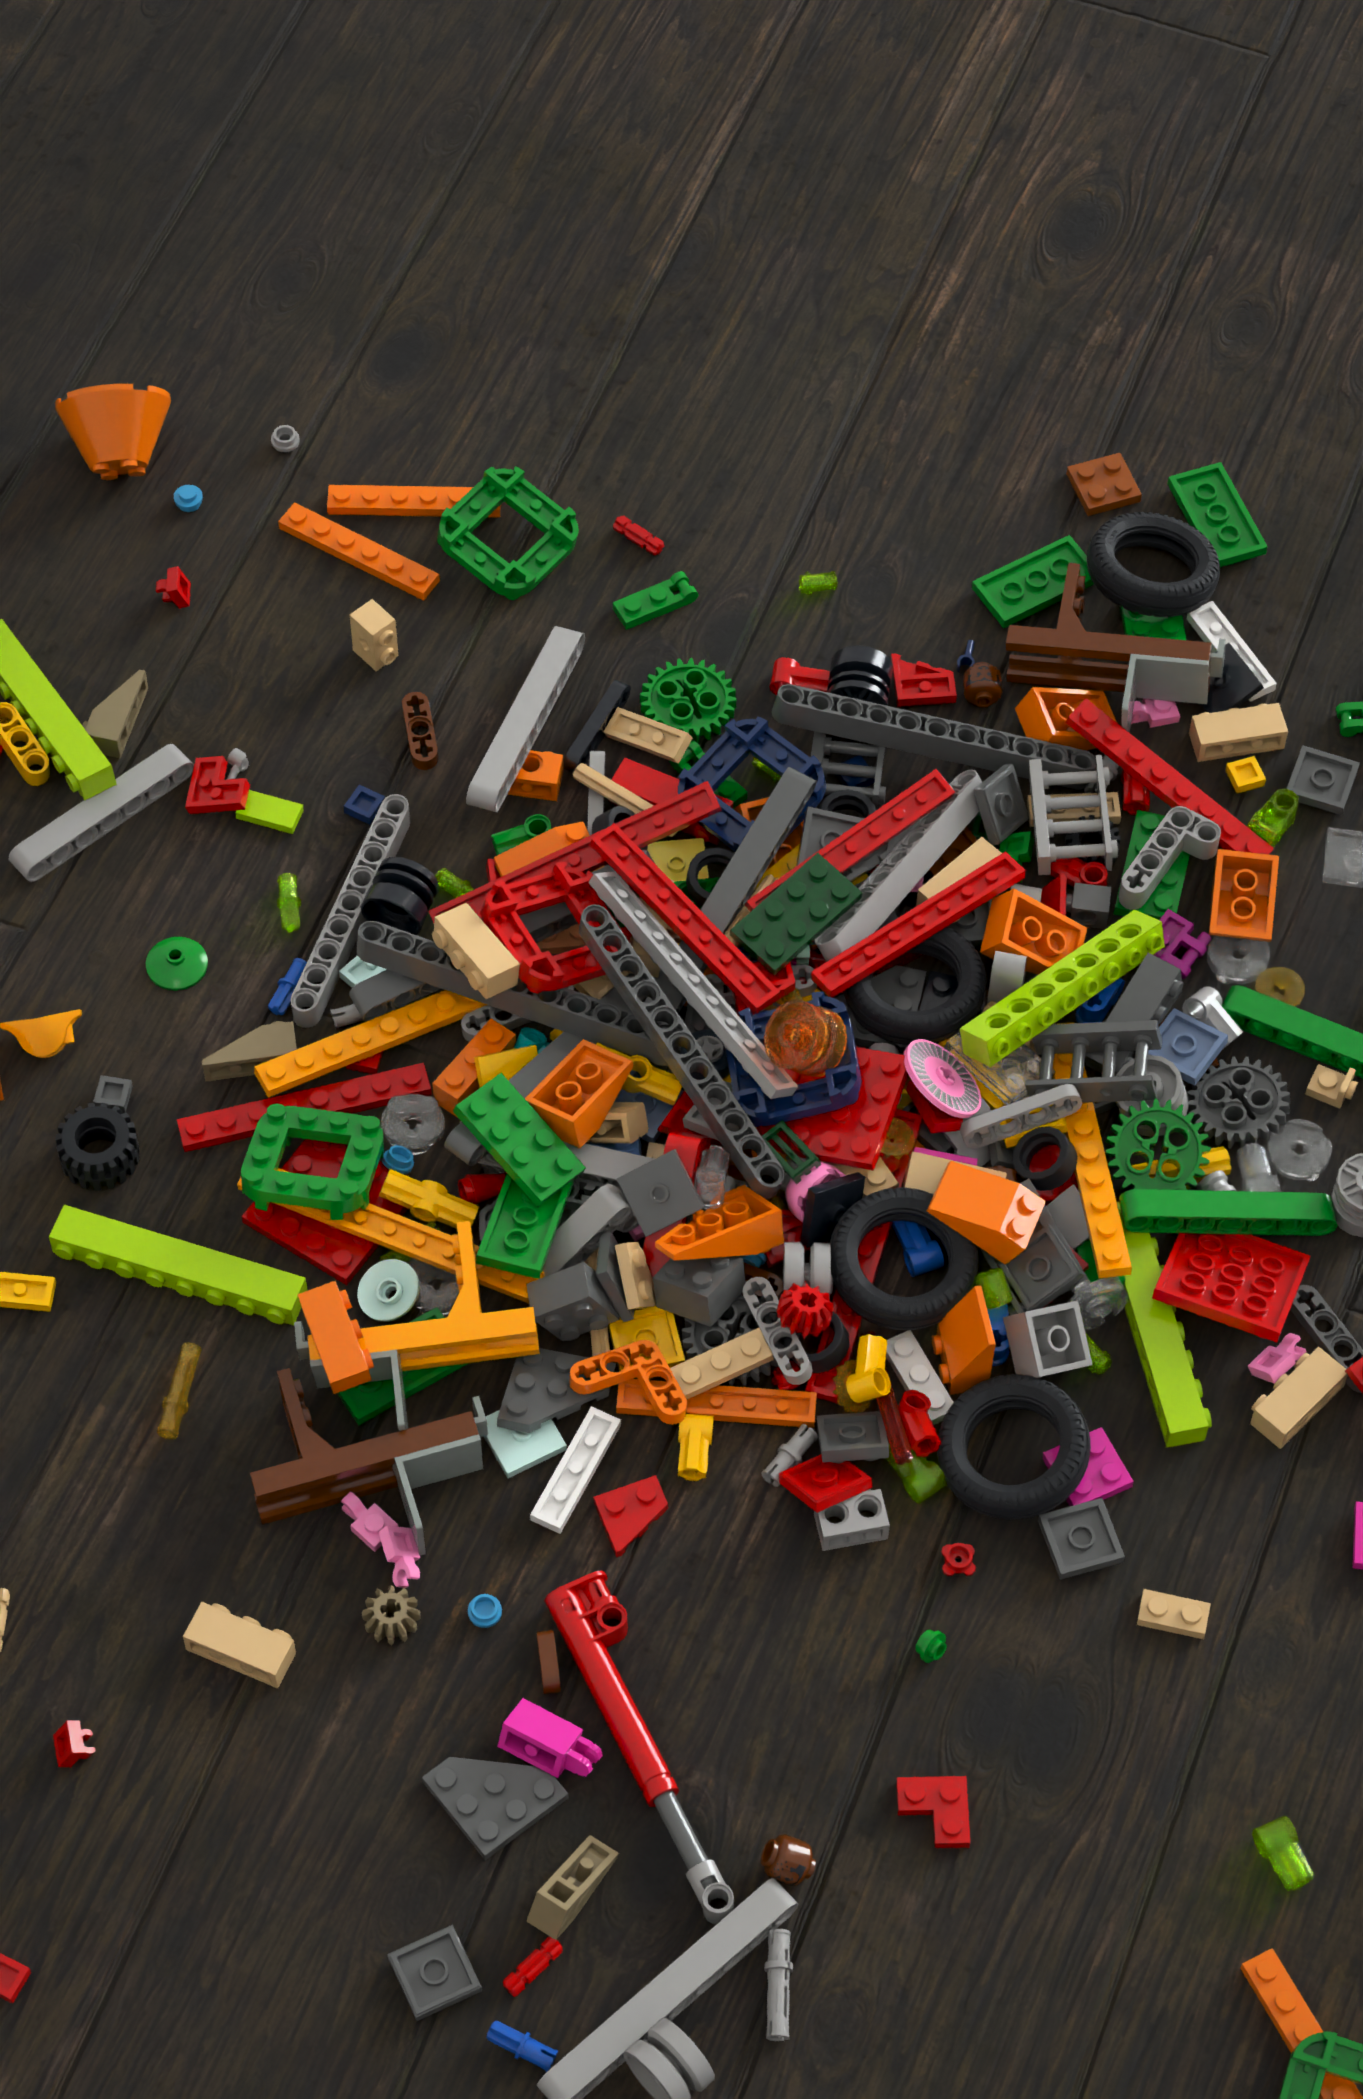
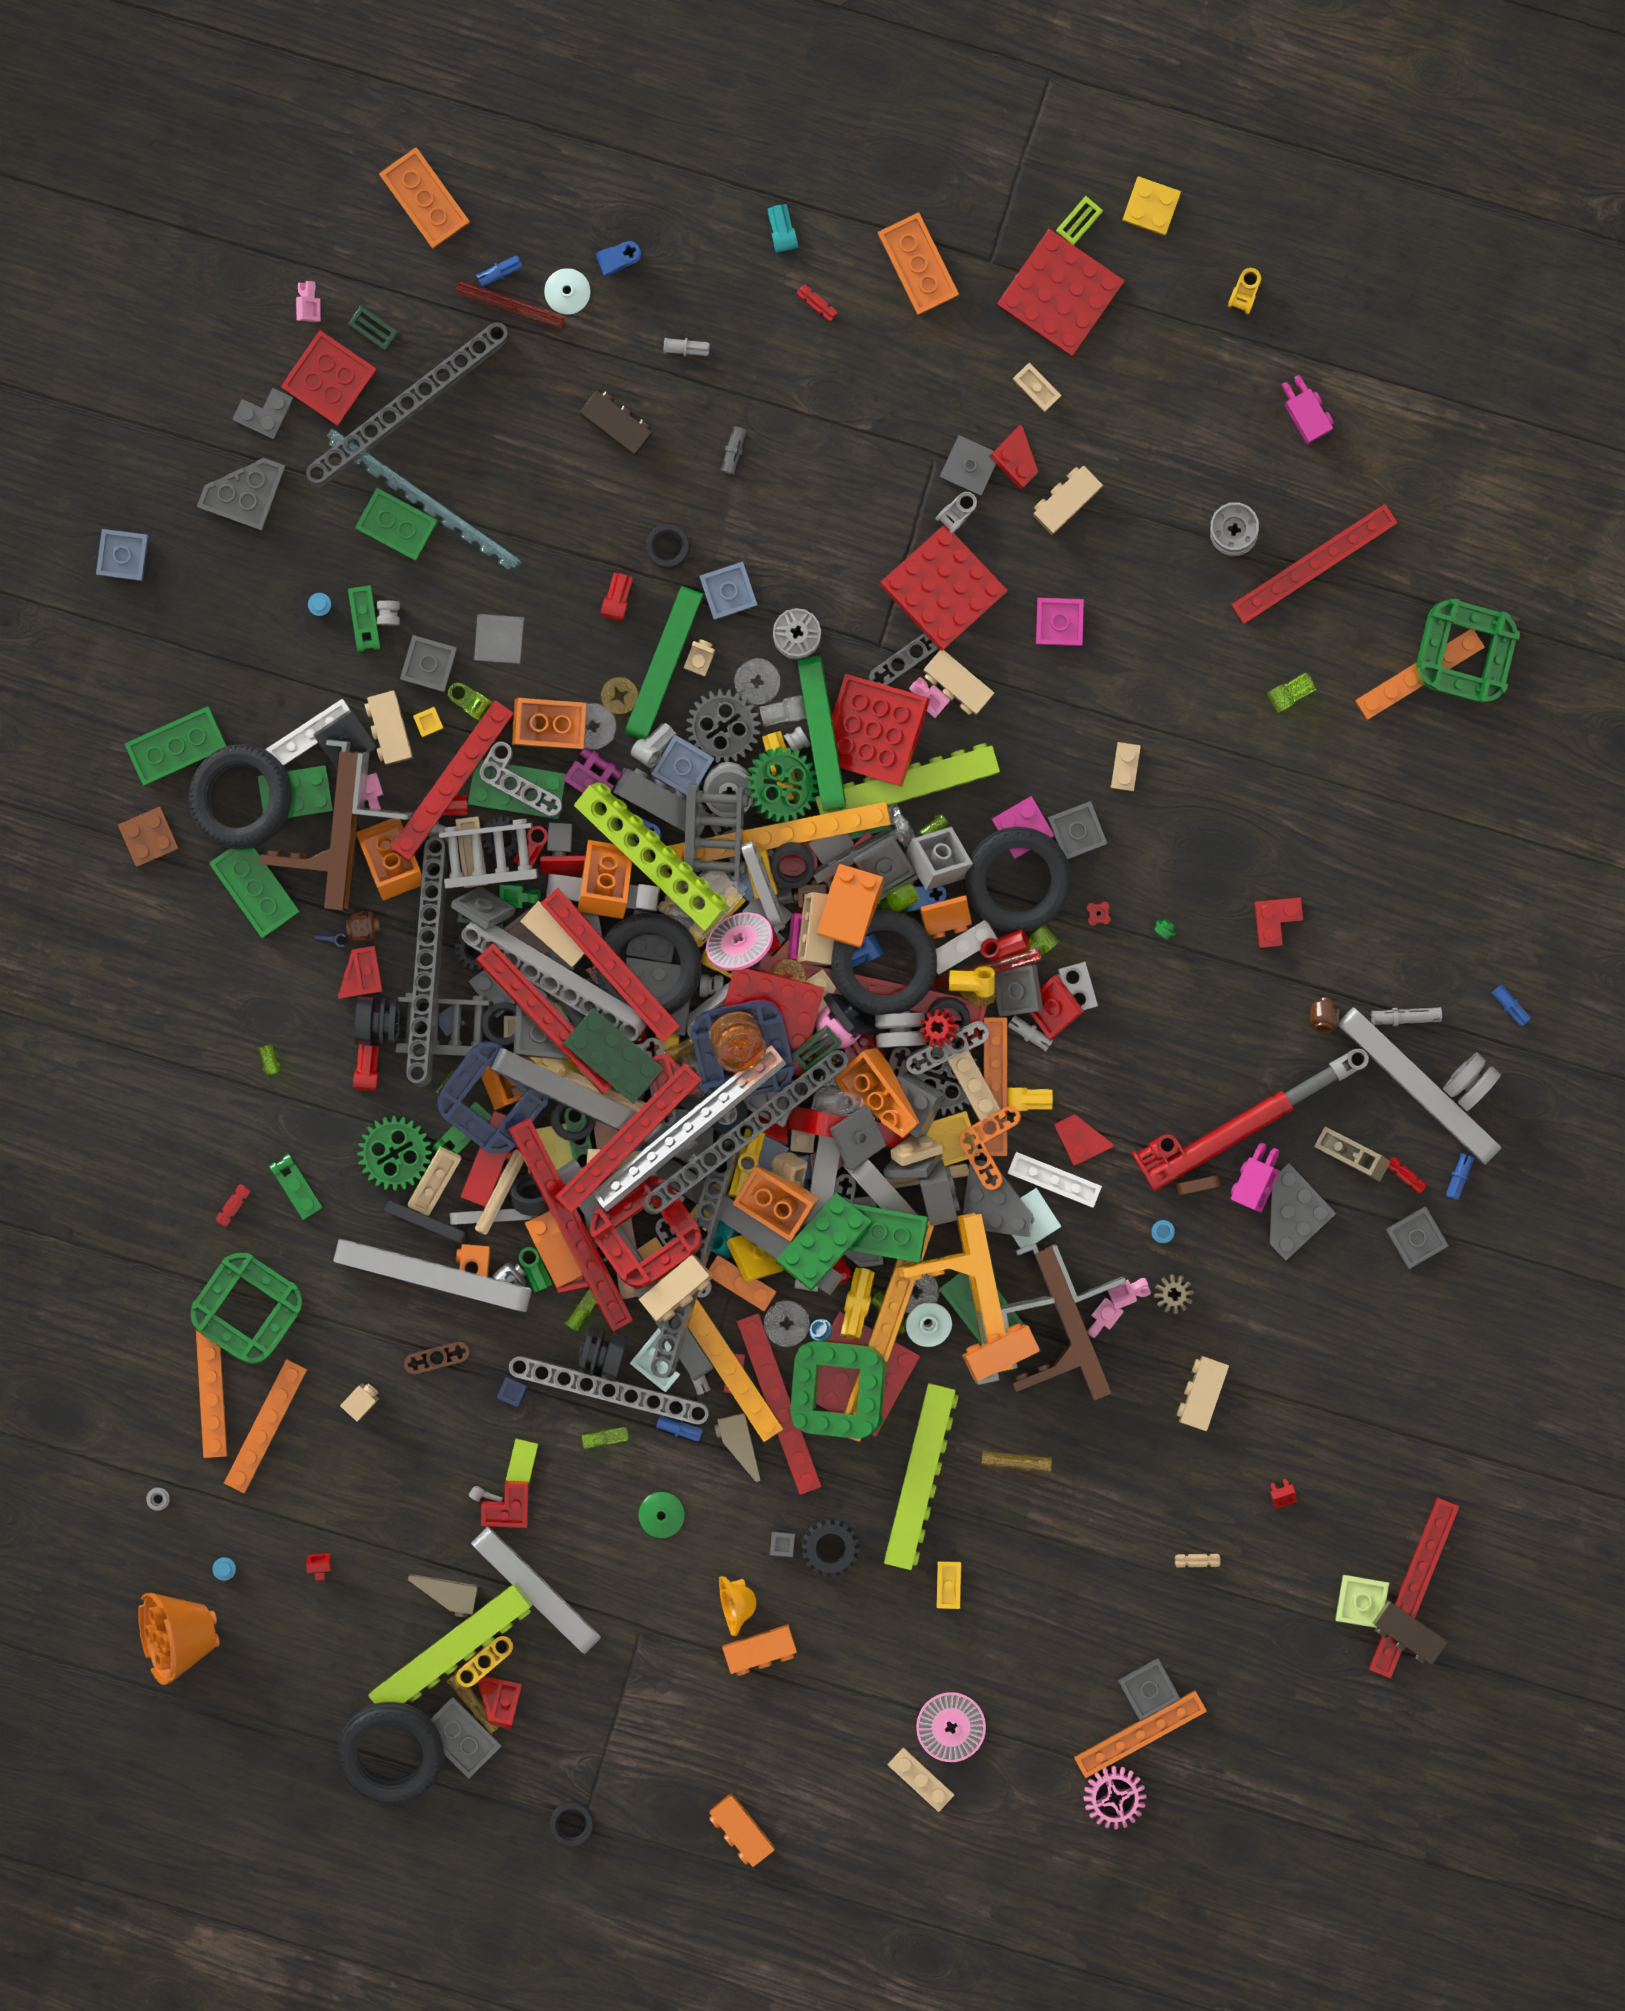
camera: 90 degrees left, 30 degrees up
none -> flat silver head [492,1263,526,1286]

